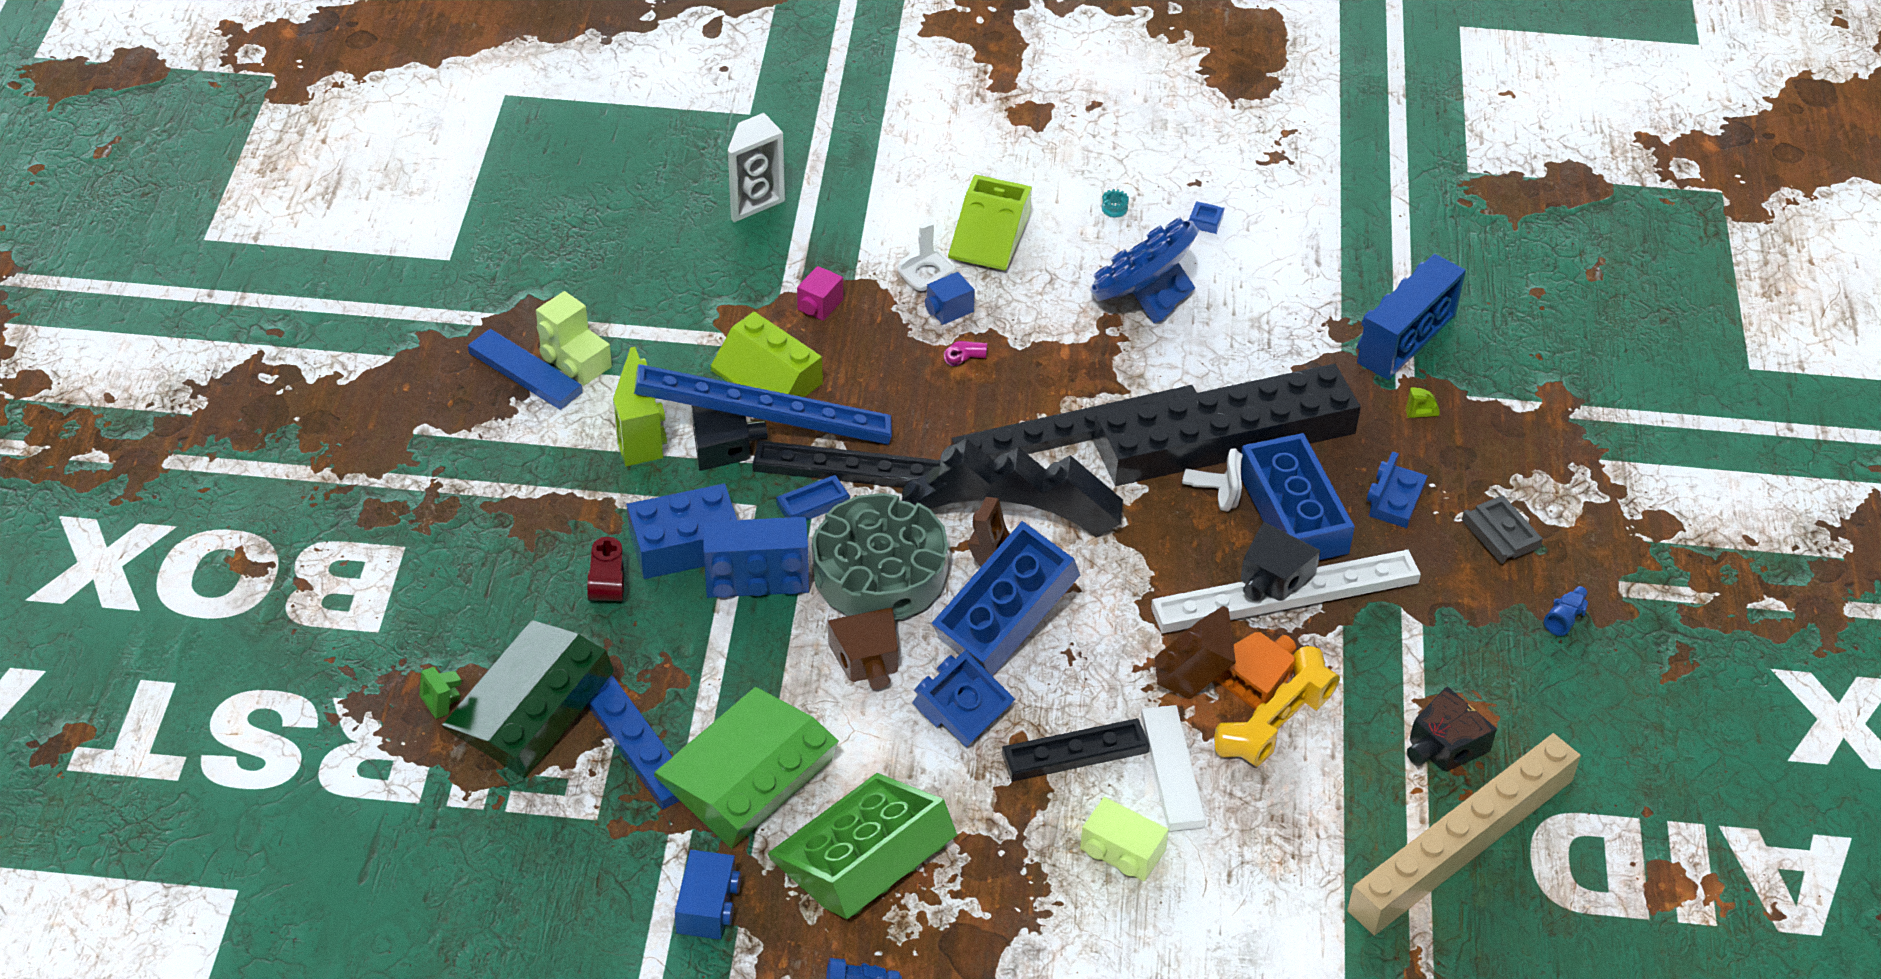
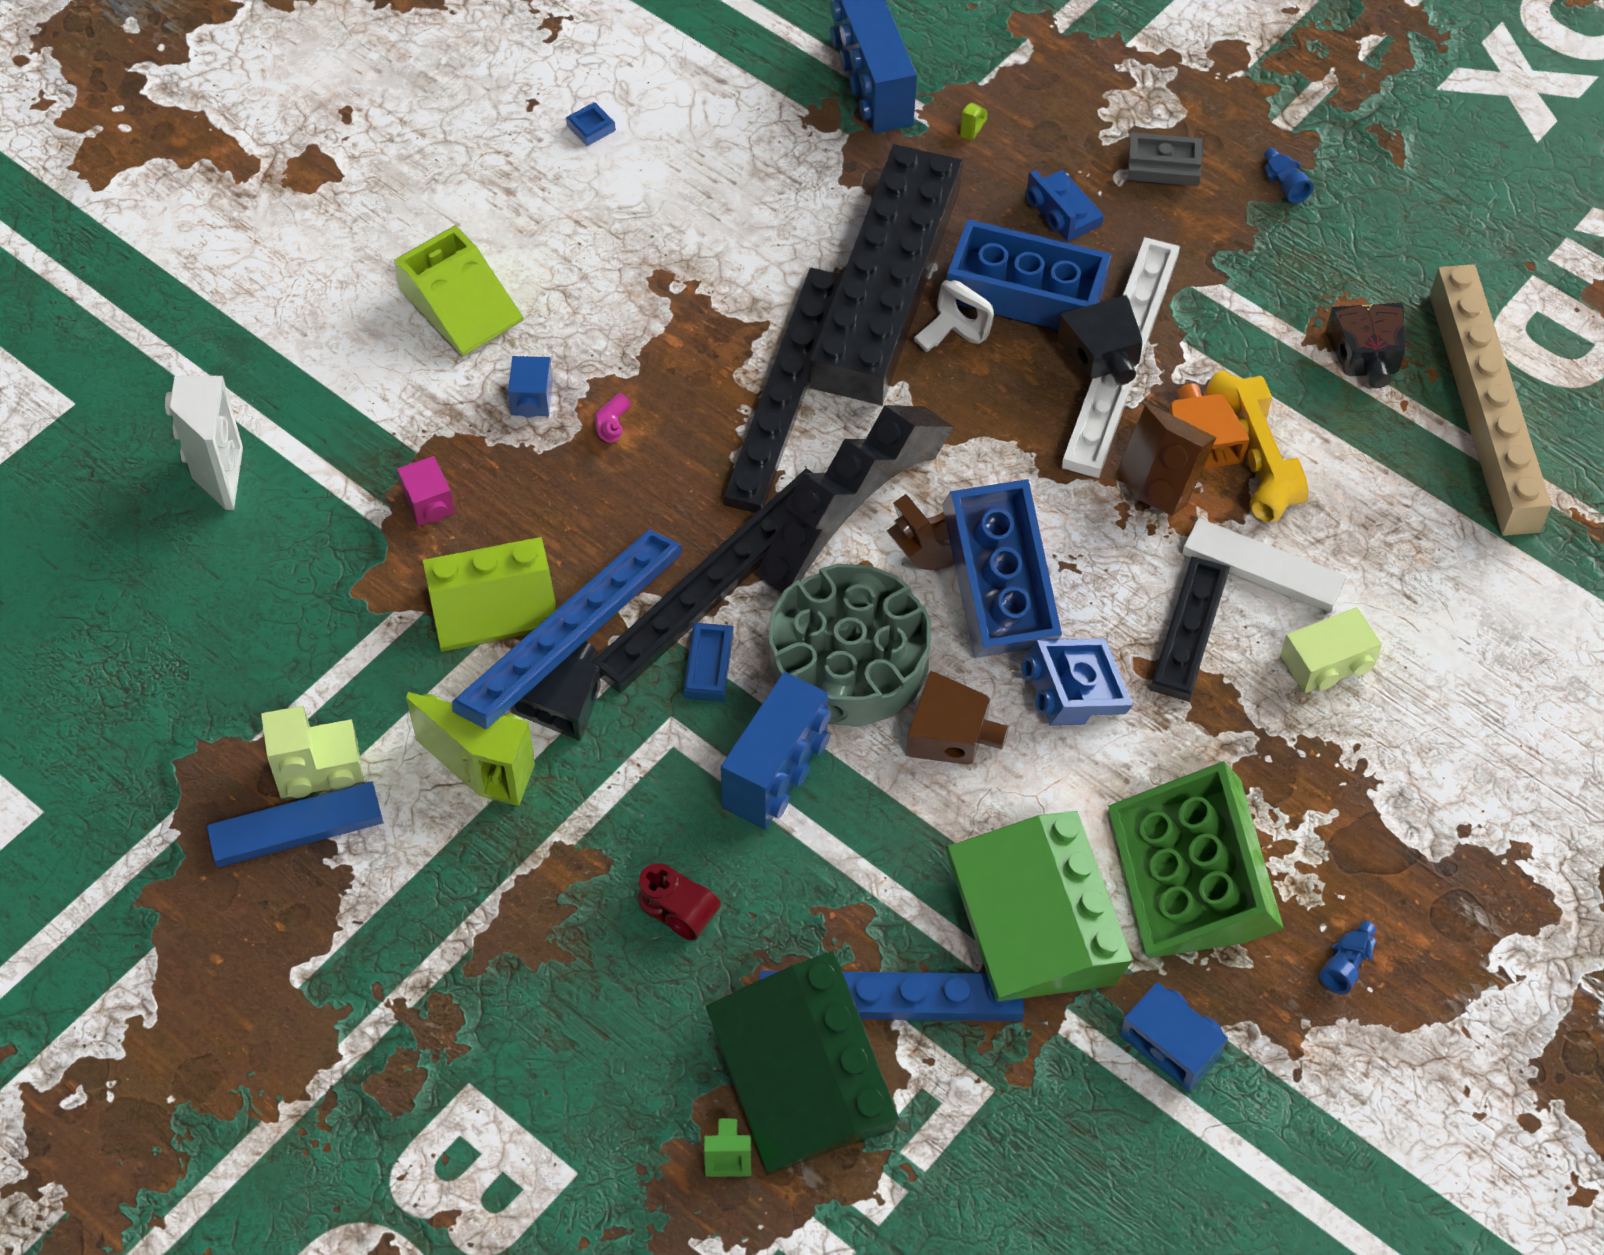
camera: 55 degrees left, 10 degrees up
blue brick [626,484,737,579] -> none
white piece [898,222,957,291] -> none
blue bracket [1090,217,1199,323] -> none
teal bush [1101,189,1129,218] -> none

